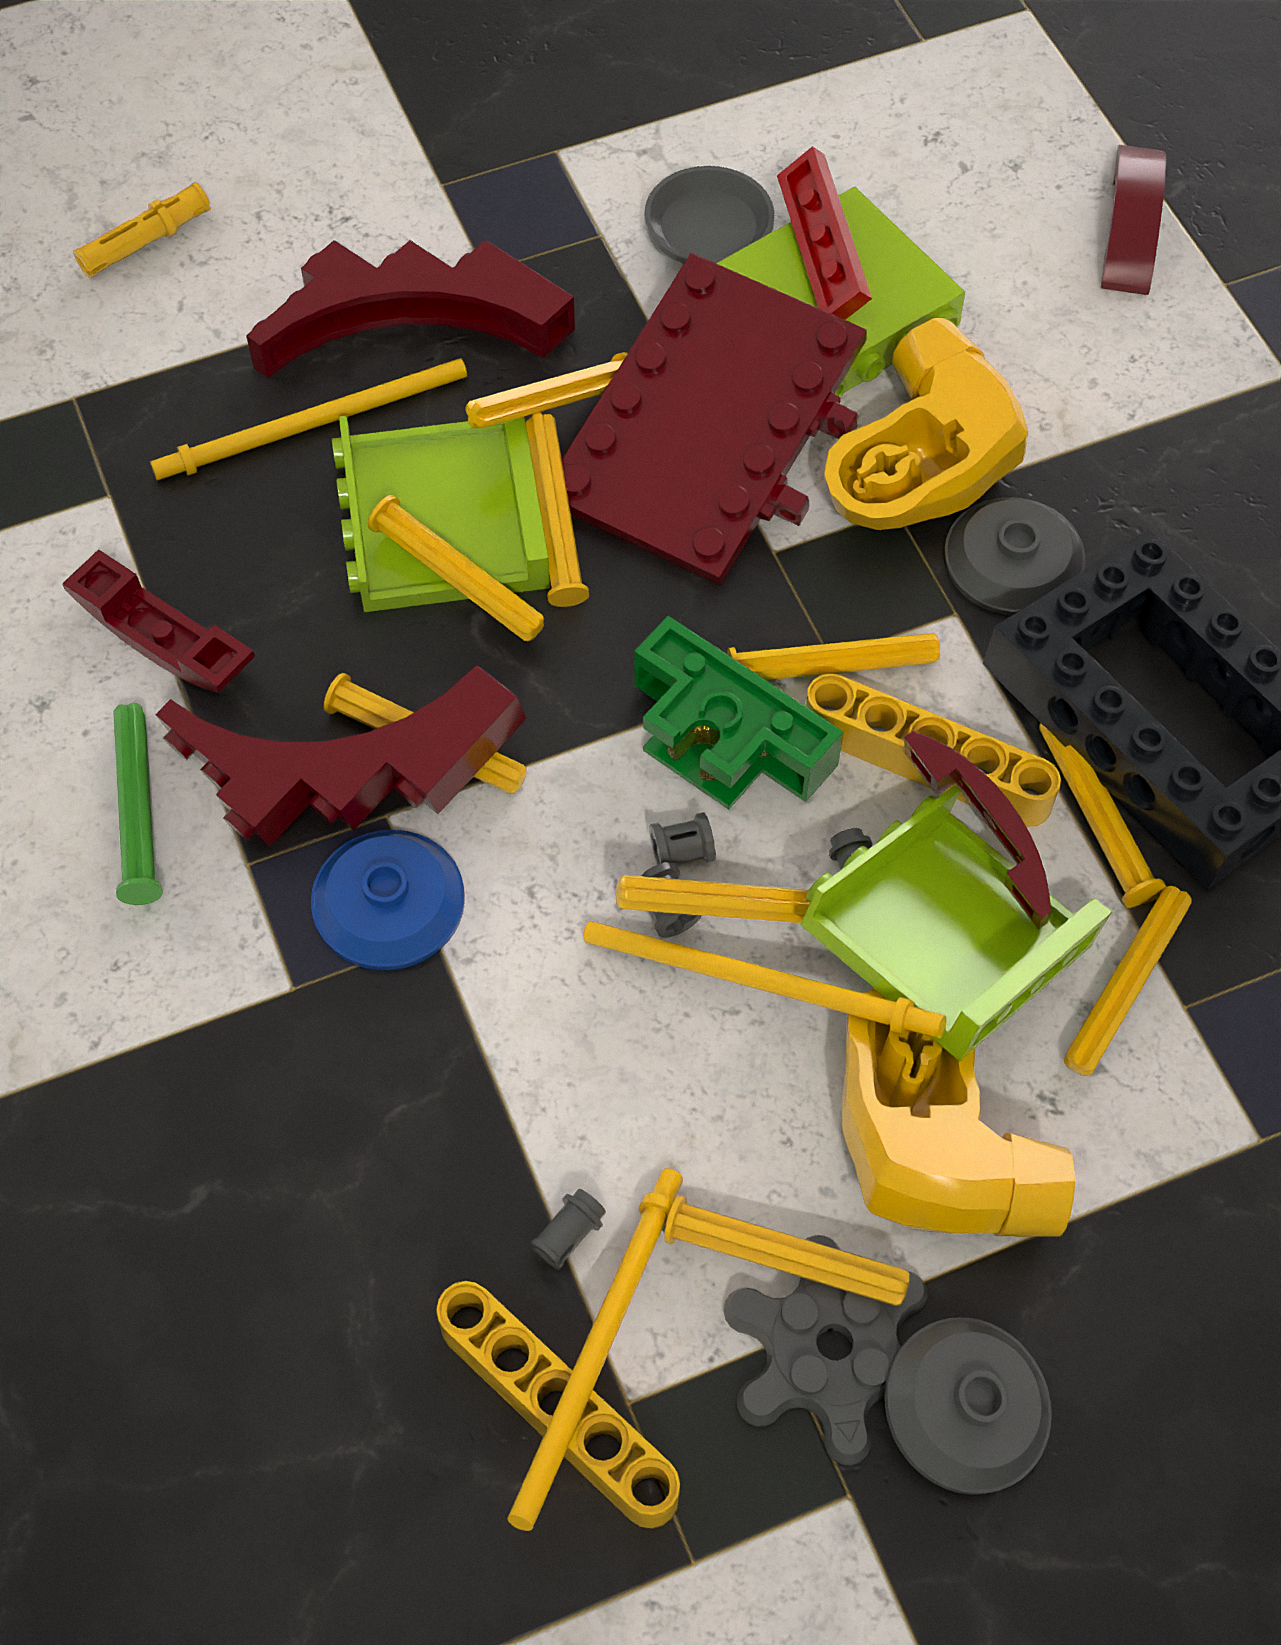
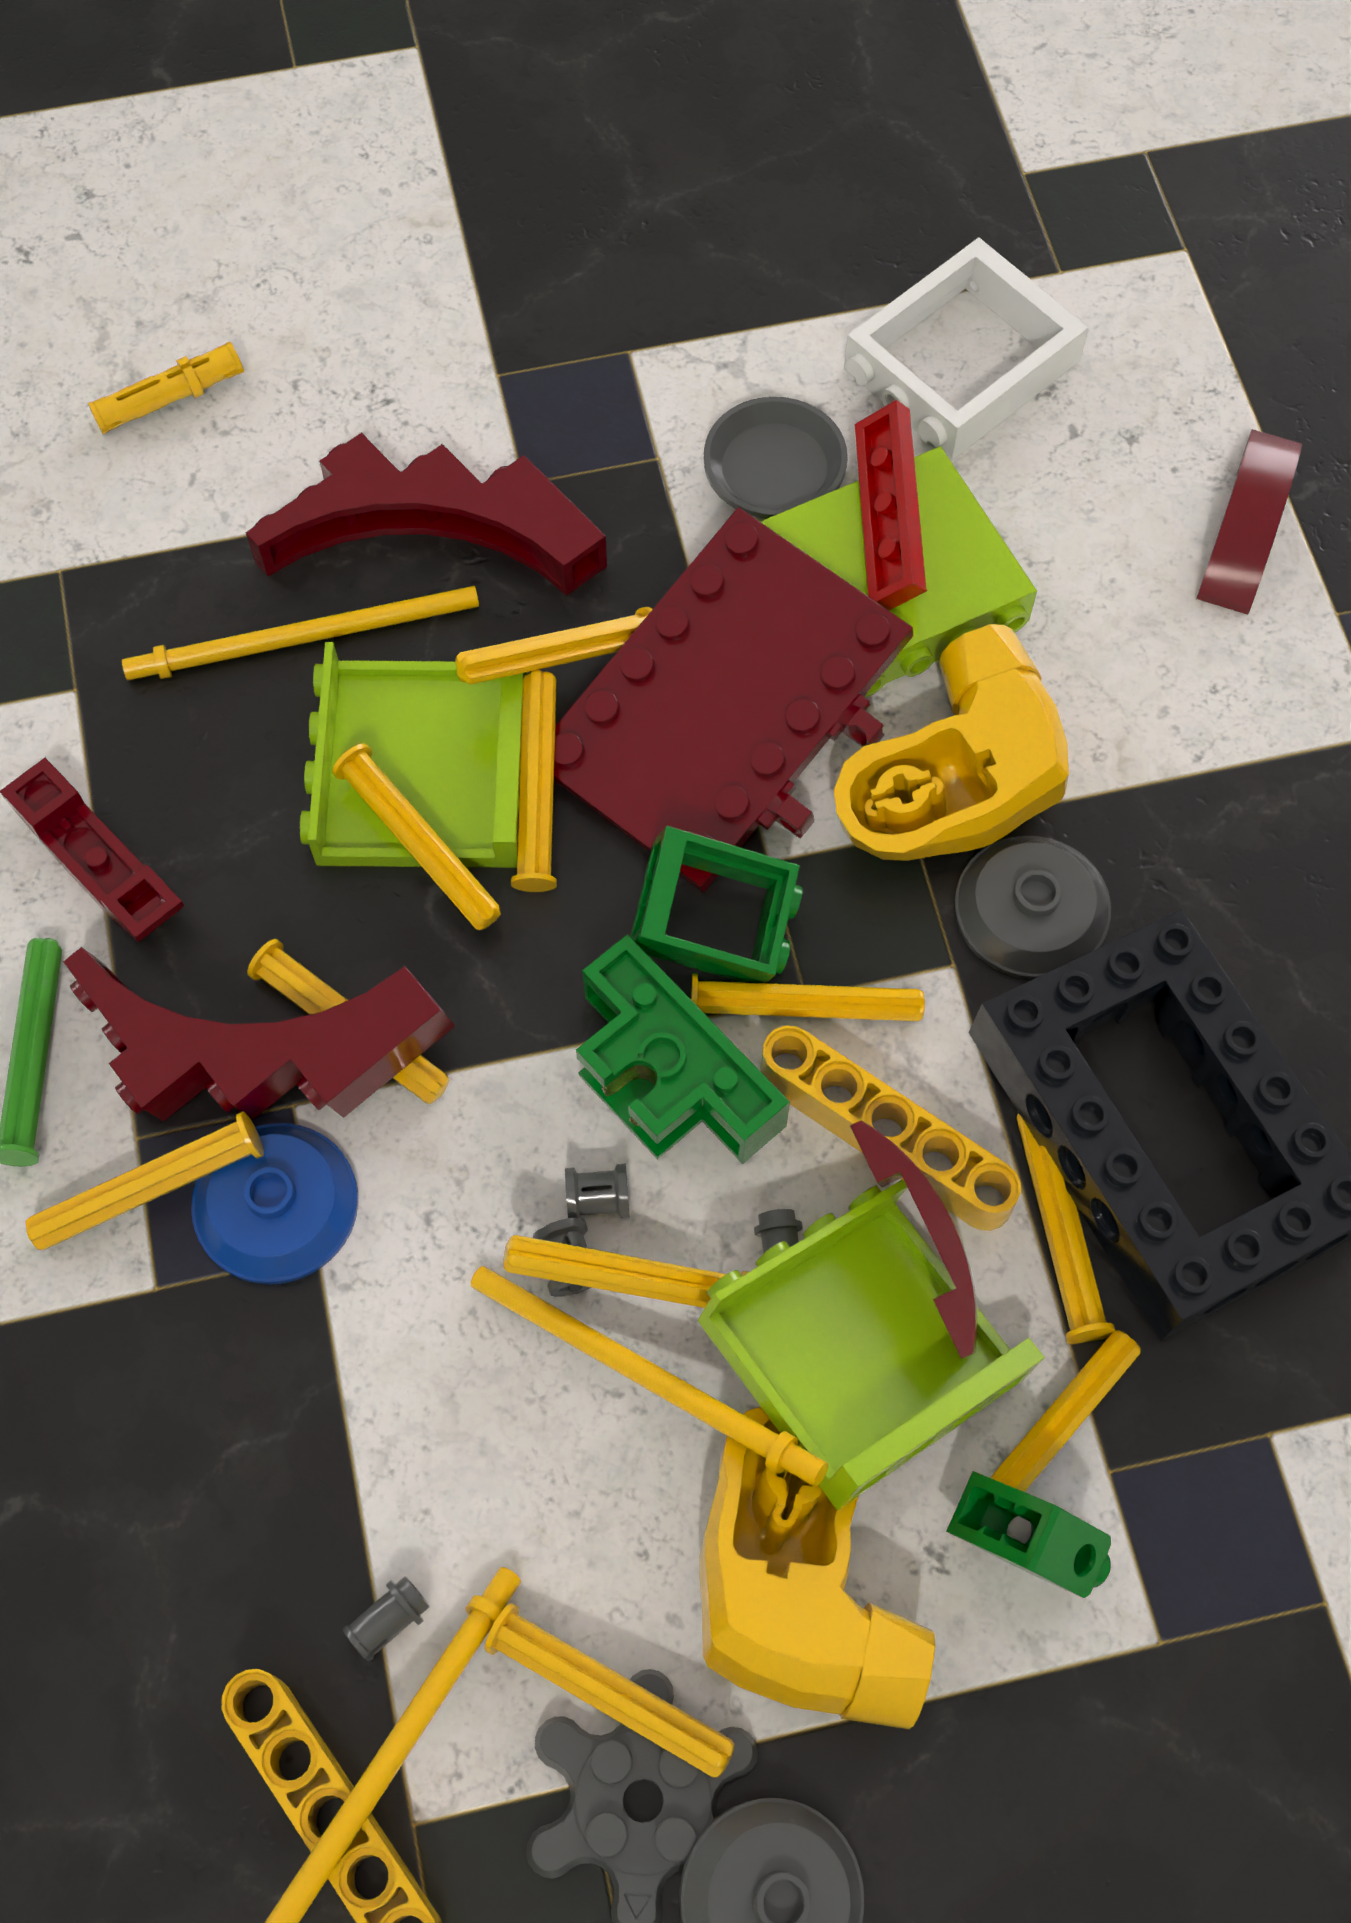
camera: 10 degrees right, 5 degrees up
none -> yellow axle [25,1112,264,1250]
none -> green window [630,826,802,983]
none -> white window [844,237,1089,461]
none -> green torso [946,1471,1111,1598]

